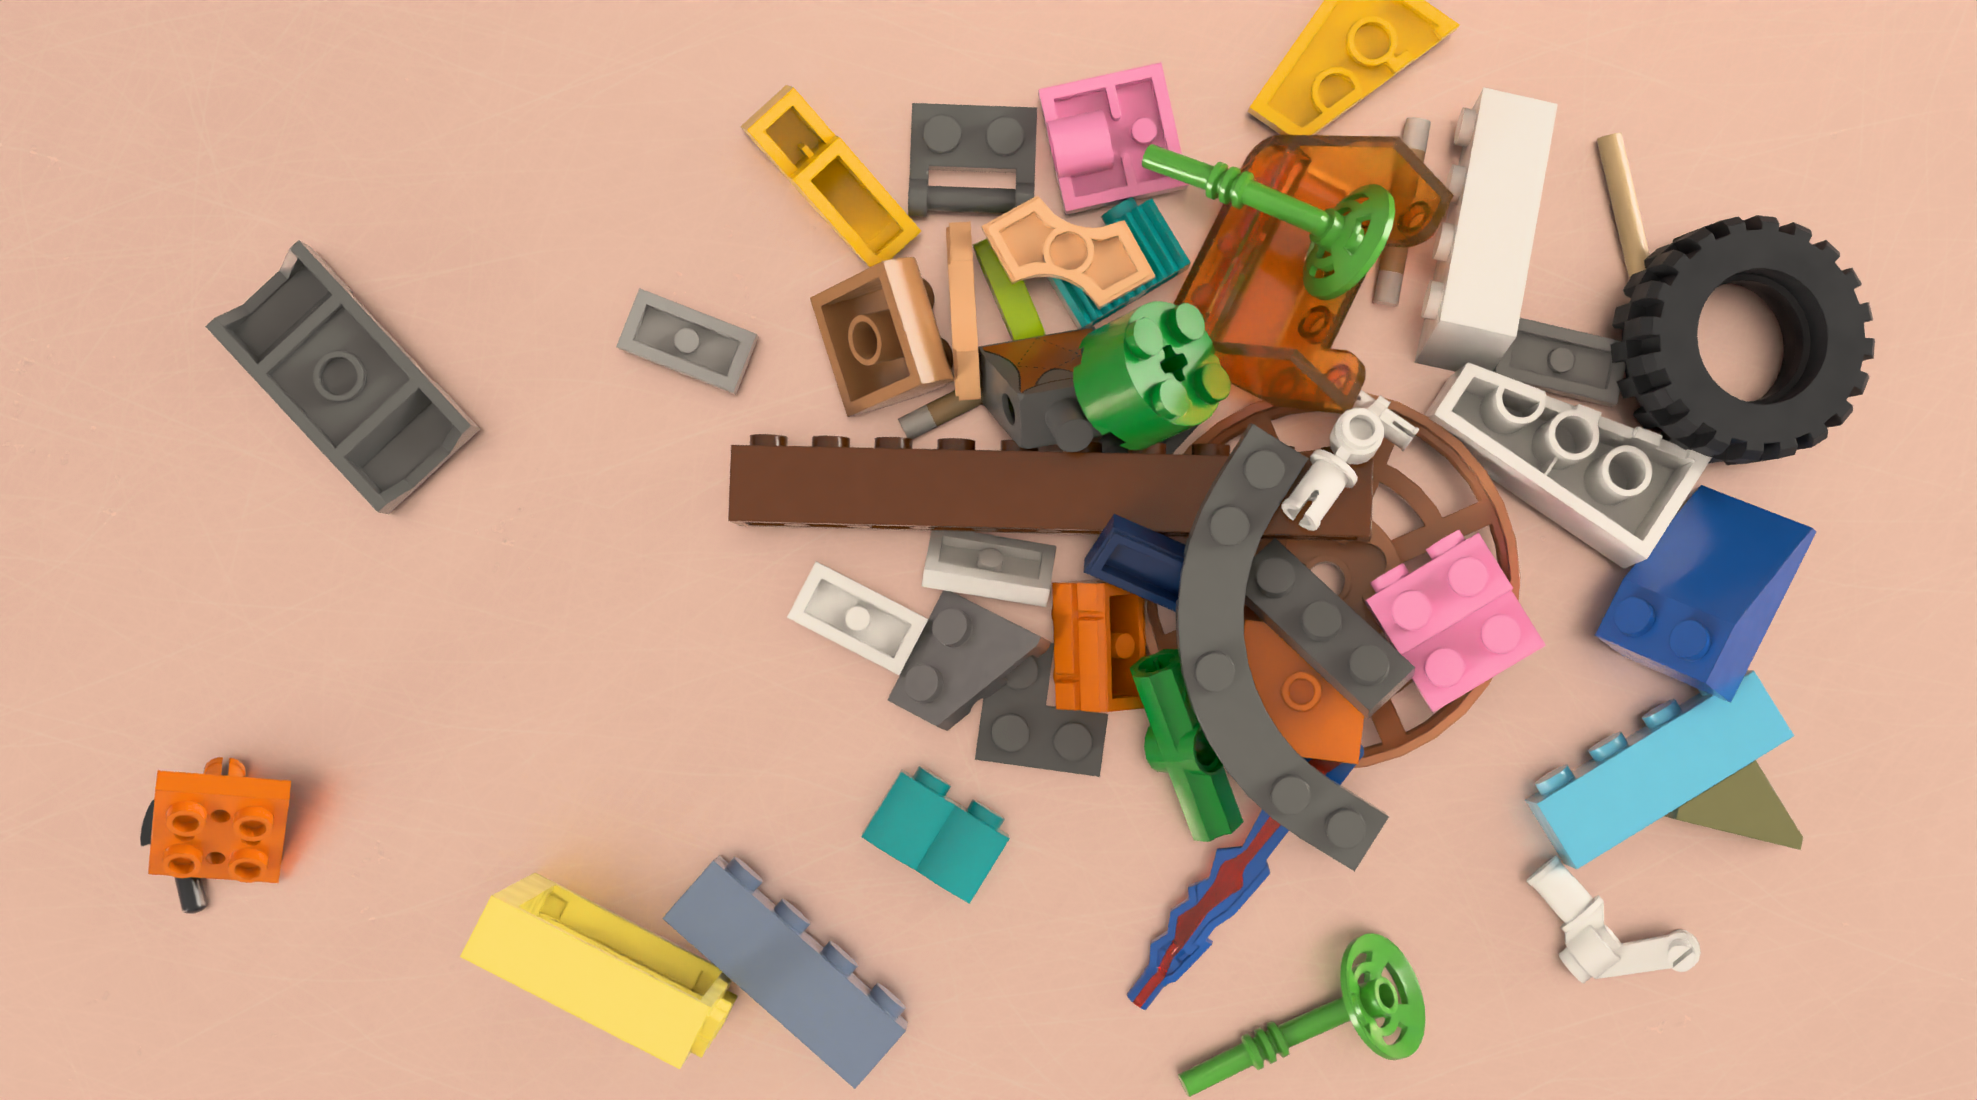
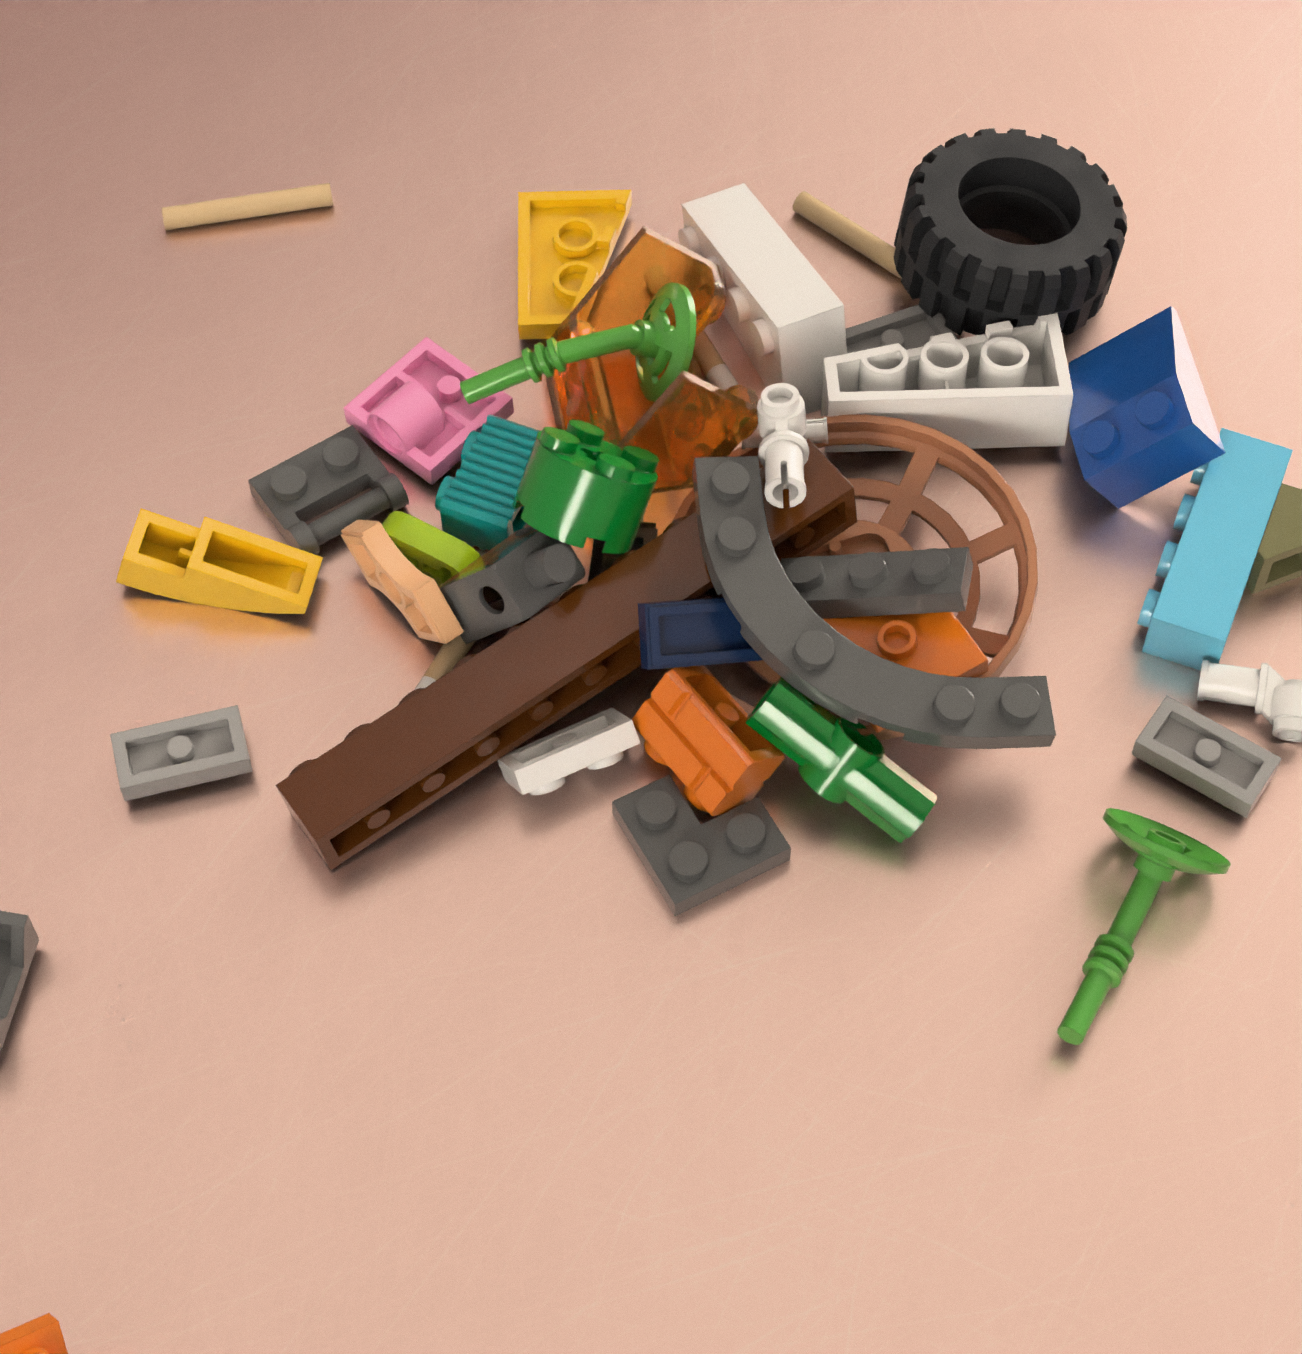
camera: 35 degrees left, 30 degrees down
light yellow window [460,872,738,1069] -> none
sand blue brick [662,855,908,1089] -> none
white plate [787,562,928,675] -> none
medium nougat brick [810,257,954,417] -> none
teal brick [861,766,1010,904] -> none
flat silver wing [888,590,1051,731] -> none
light nougat tile [981,195,1155,309] -> none
blue sword [1127,745,1364,1010] -> none
bright pink plate [1365,530,1546,713] -> none
none -> light grey plate [1132,695,1282,818]

